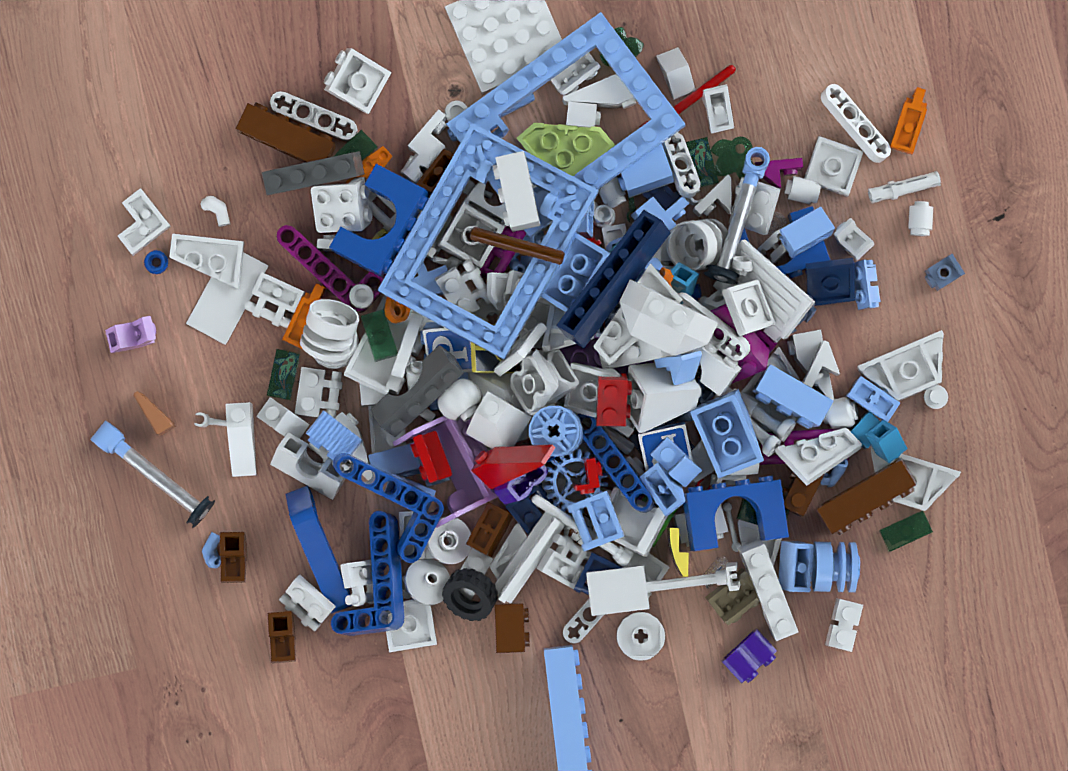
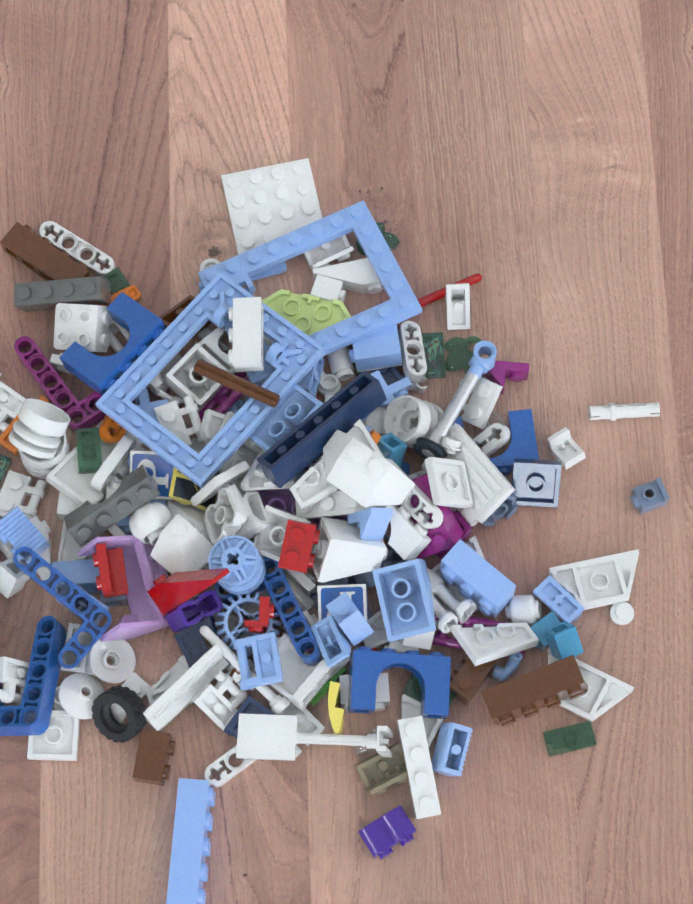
camera: 15 degrees right, 15 degrees down
white plate [324,48,391,114] -> none
white tile [349,284,374,309] -> none
white plate [401,110,447,184] -> none
reddish brown hinge [466,502,513,558] -> none
white plate [617,612,665,660] -> none
white slope [656,47,695,100] -> none
white slope [693,175,731,217] -> none
white hinge [723,502,741,552] -> none
light blue hinge [779,207,835,258] -> none
white brick [784,176,821,204] -> none
white slope [787,330,834,401] -> none
white slope [802,340,840,388] -> none
white tile [804,136,863,197] -> none
light blue wheel [811,542,860,592] -> none
white beam [821,84,891,163] -> none
white piece [825,598,863,652] -> none
light blue hinge [854,259,881,310] -> none
orange hinge [890,87,927,155] -> none
white brick [908,201,933,236] -> none

